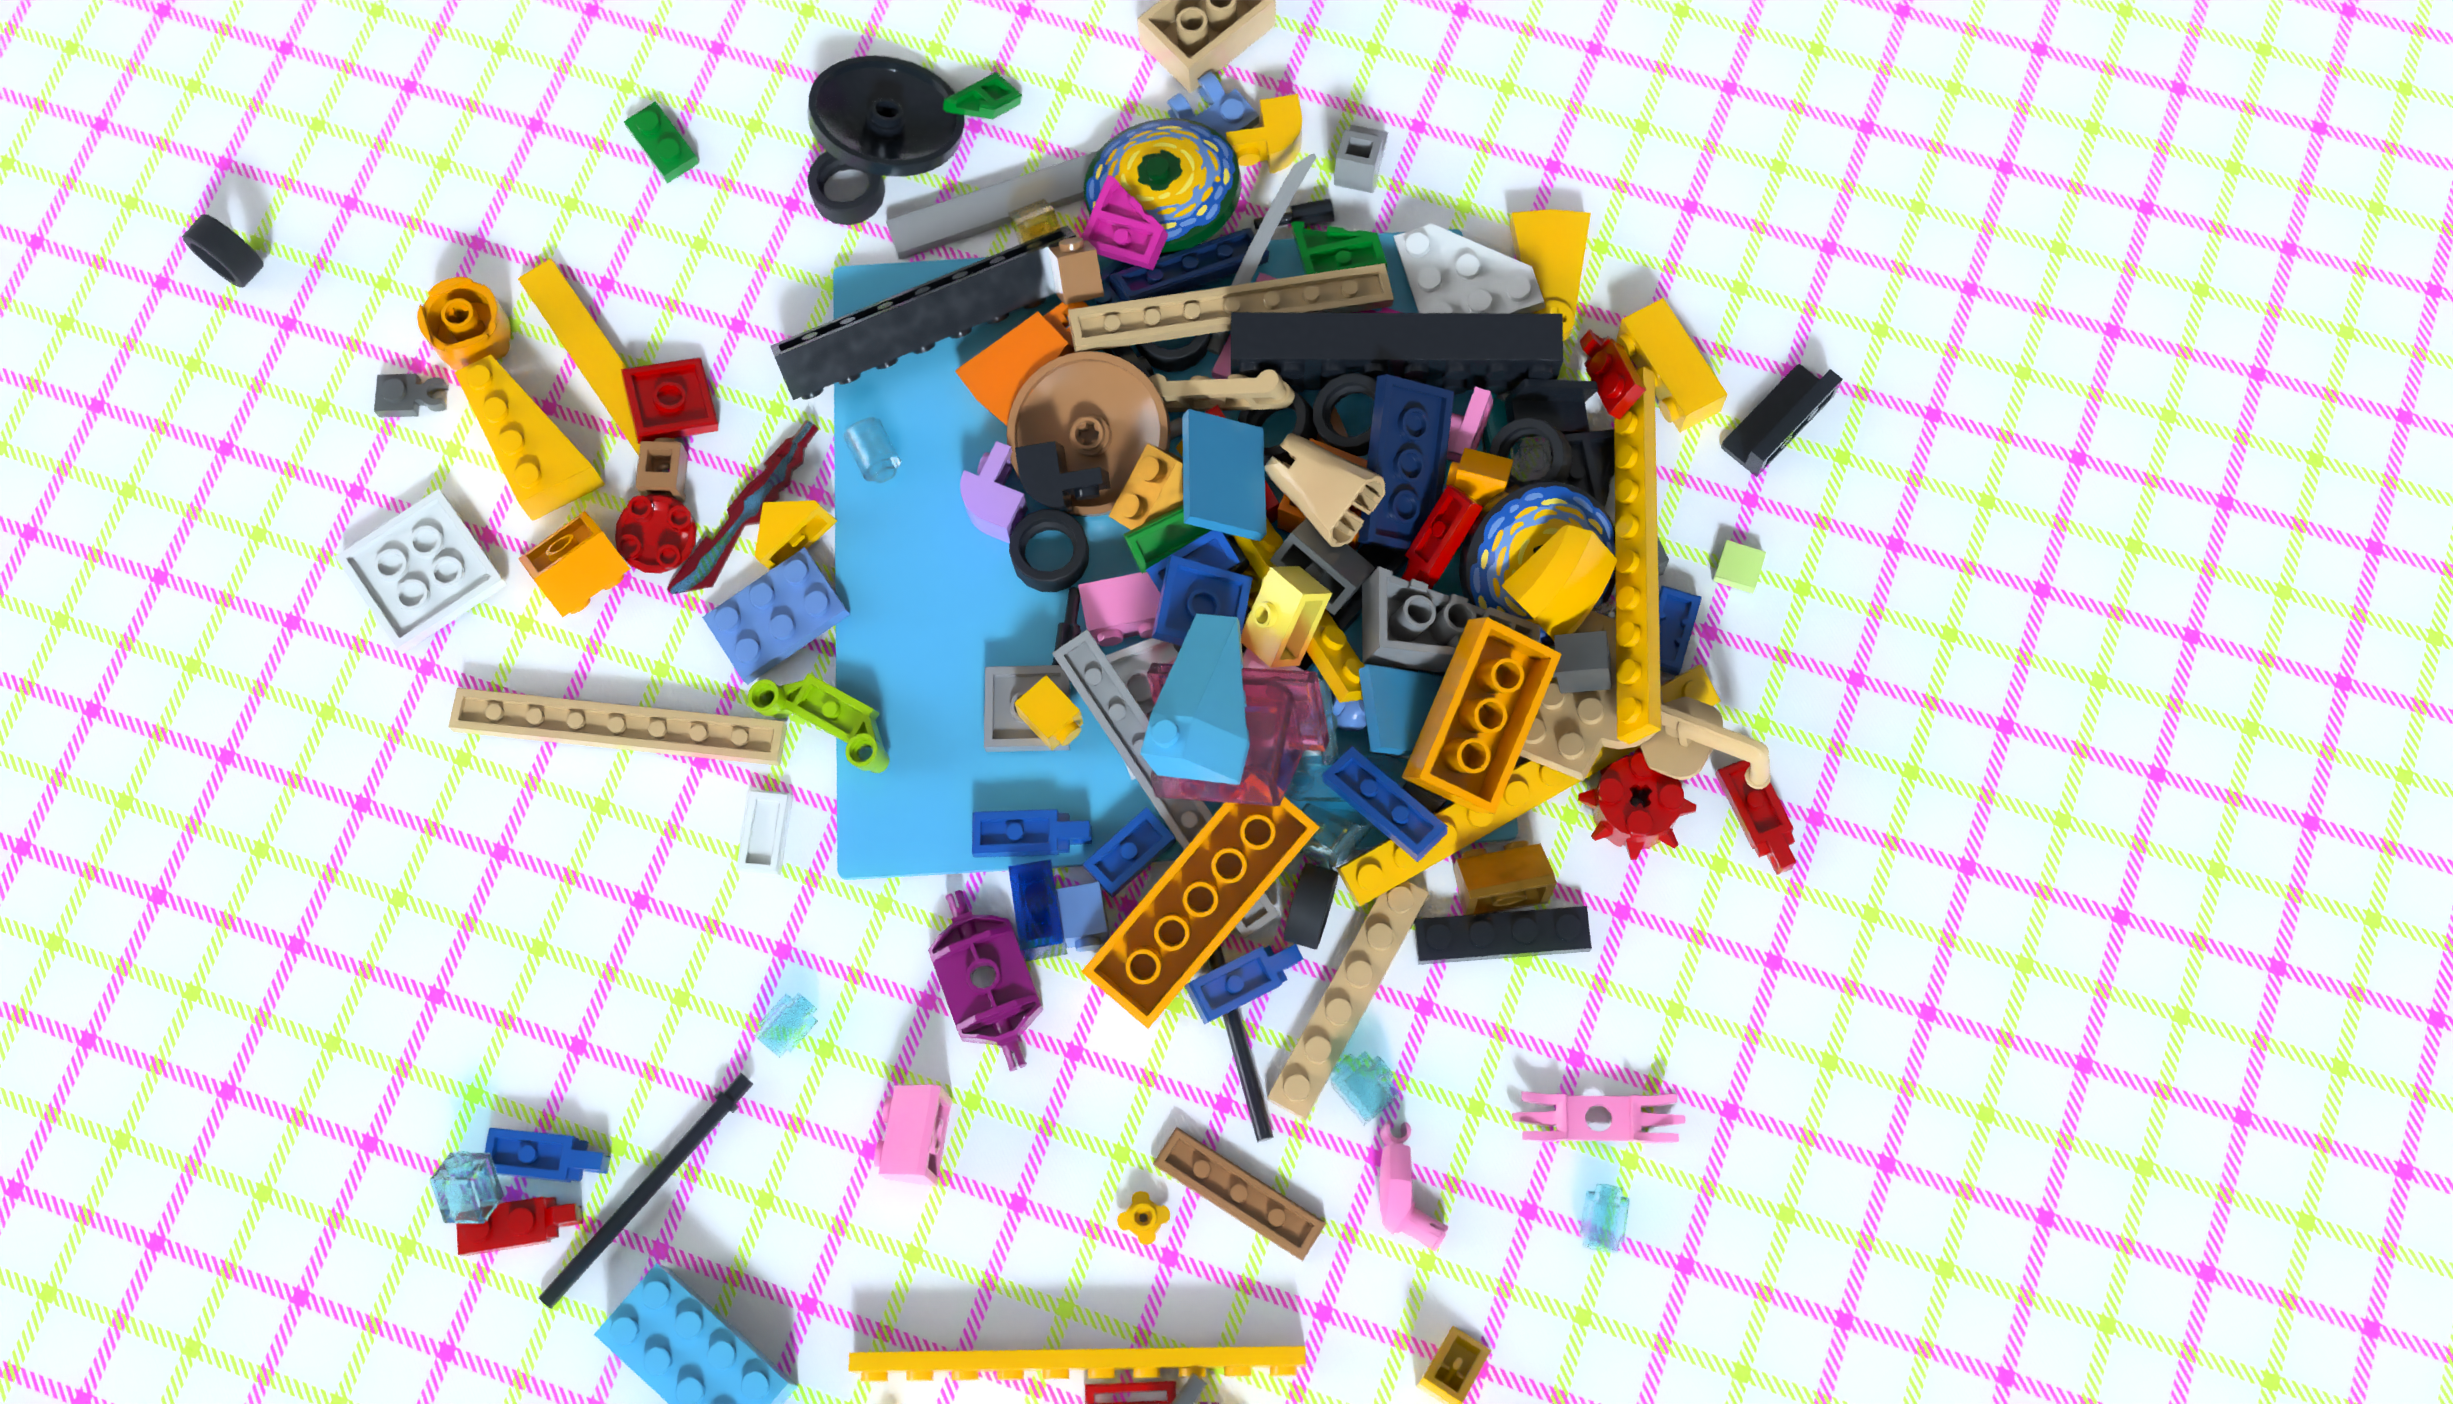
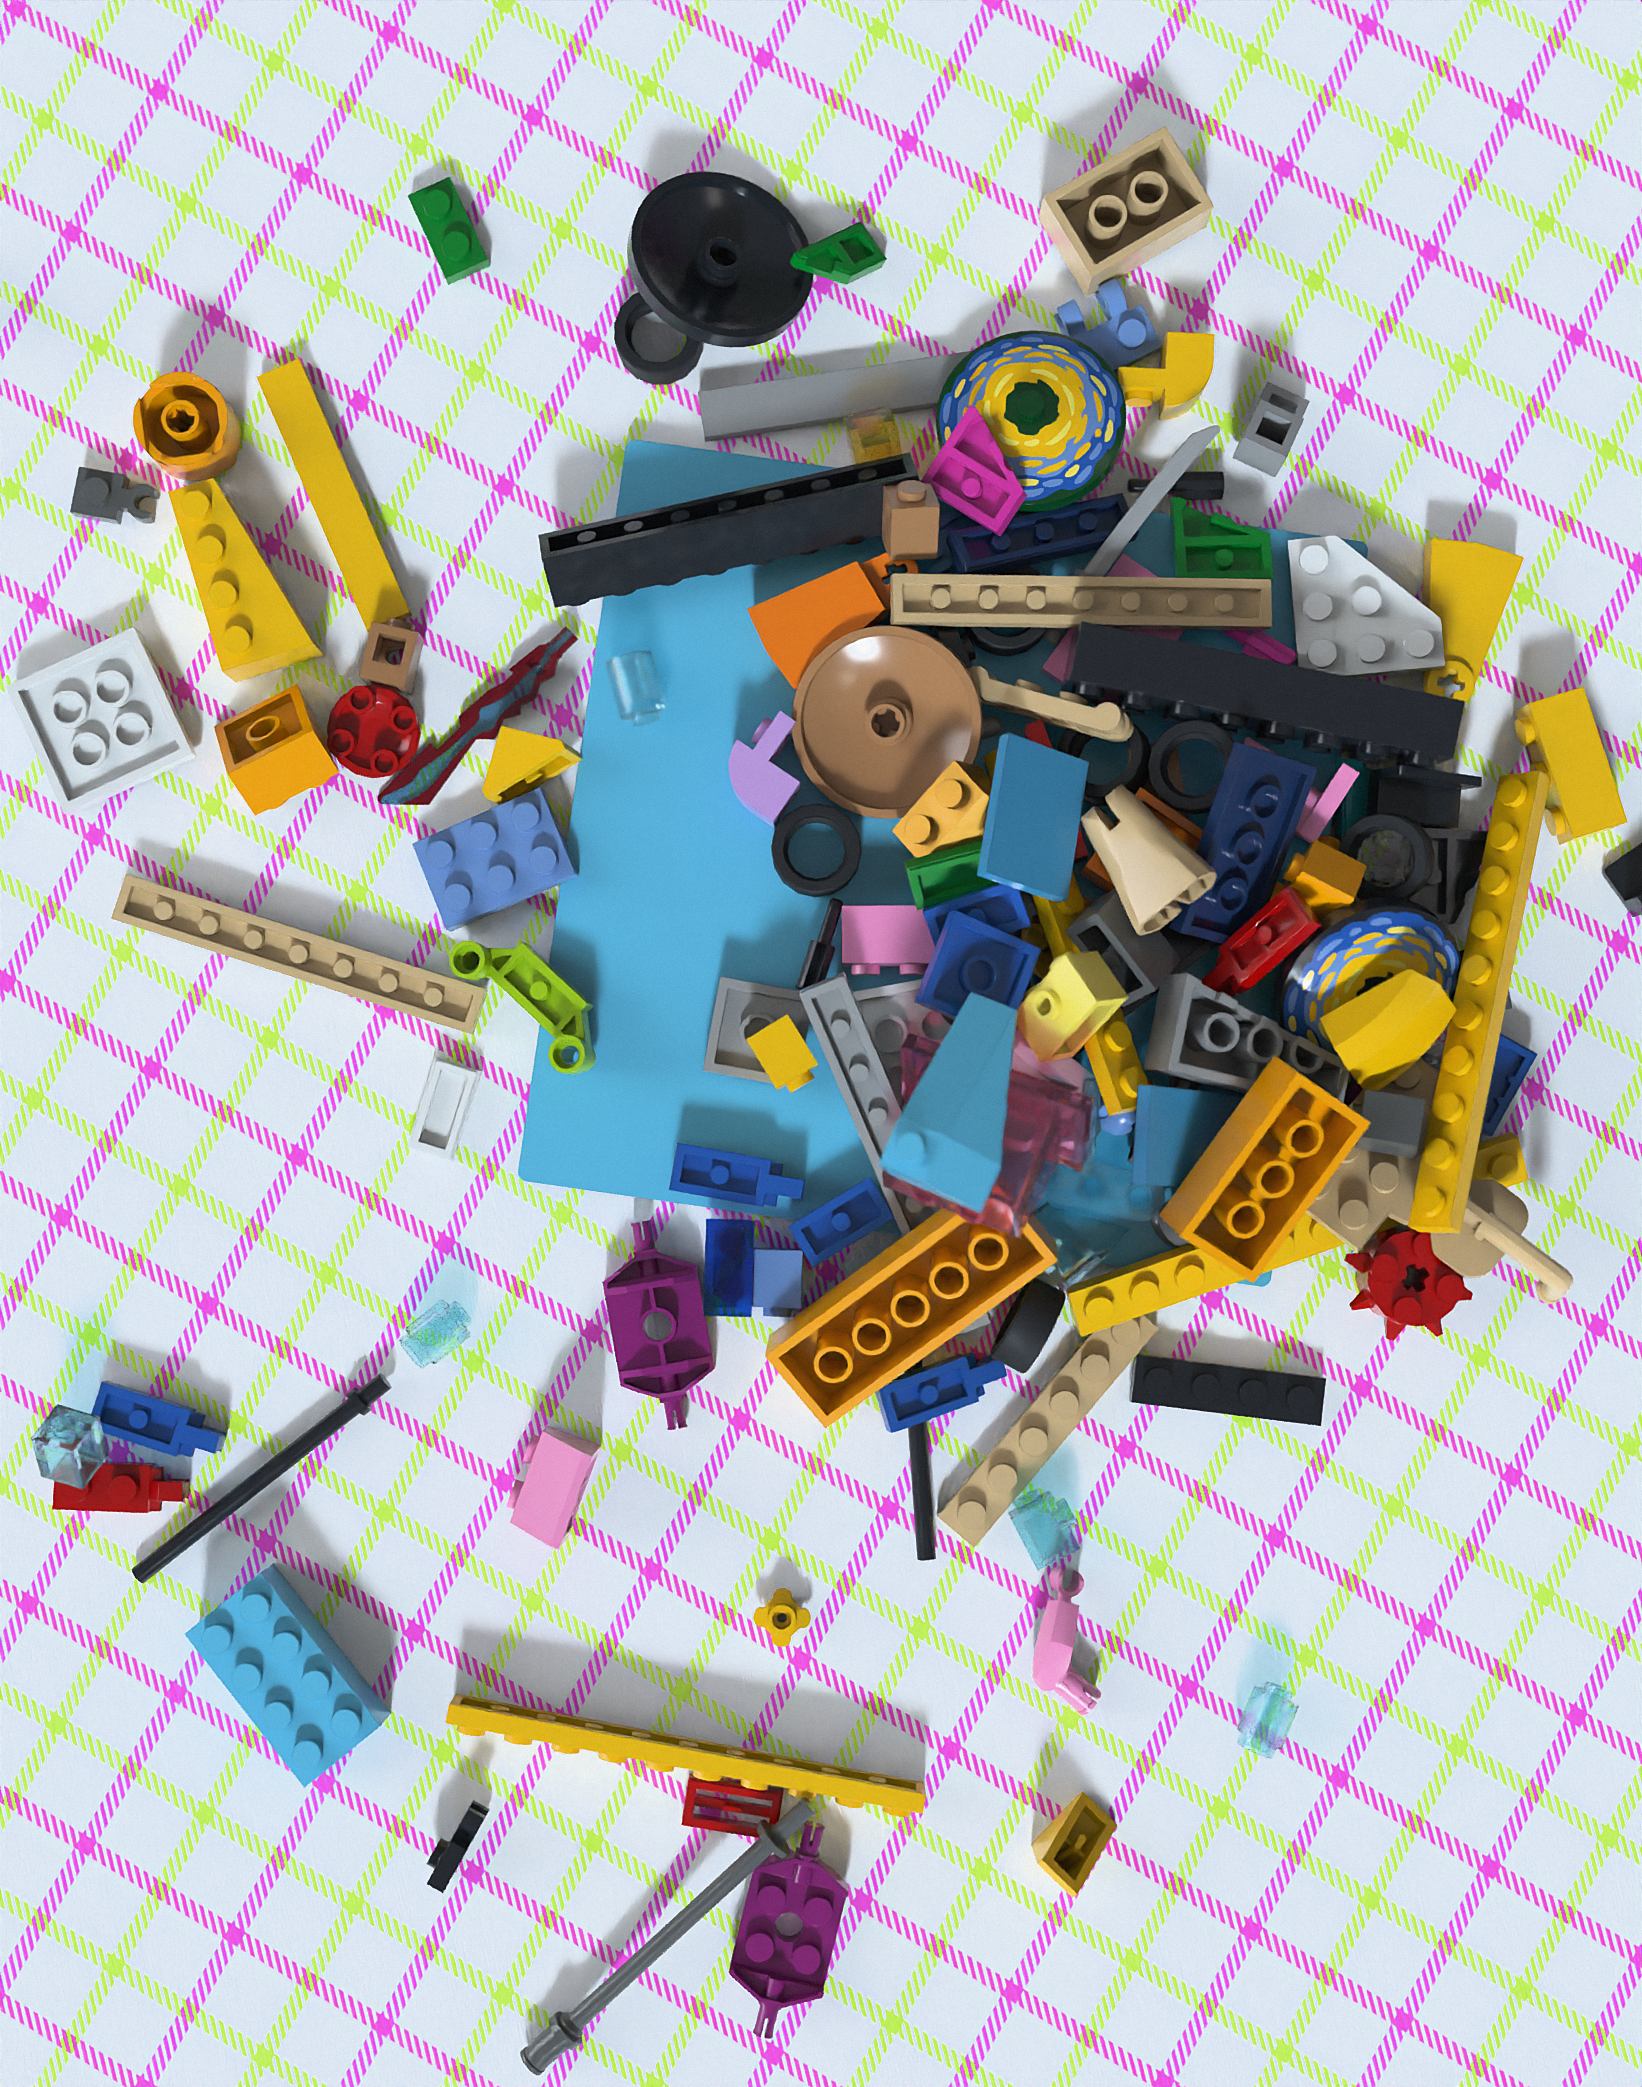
camera: 10 degrees right, 15 degrees up
red tile [621,357,718,444] -> none
black brick [1015,441,1111,512] -> none
medium nougat tile [1153,1127,1326,1262] -> none
blue plate [1322,746,1447,862] -> none
pearl gold slope [1453,840,1557,915] -> none
bright pink piece [1512,1091,1686,1144] -> none
red hinge [1579,329,1647,420] -> none
yellowish green tile [1713,540,1766,594] -> none
red hinge [1715,760,1797,875] -> none

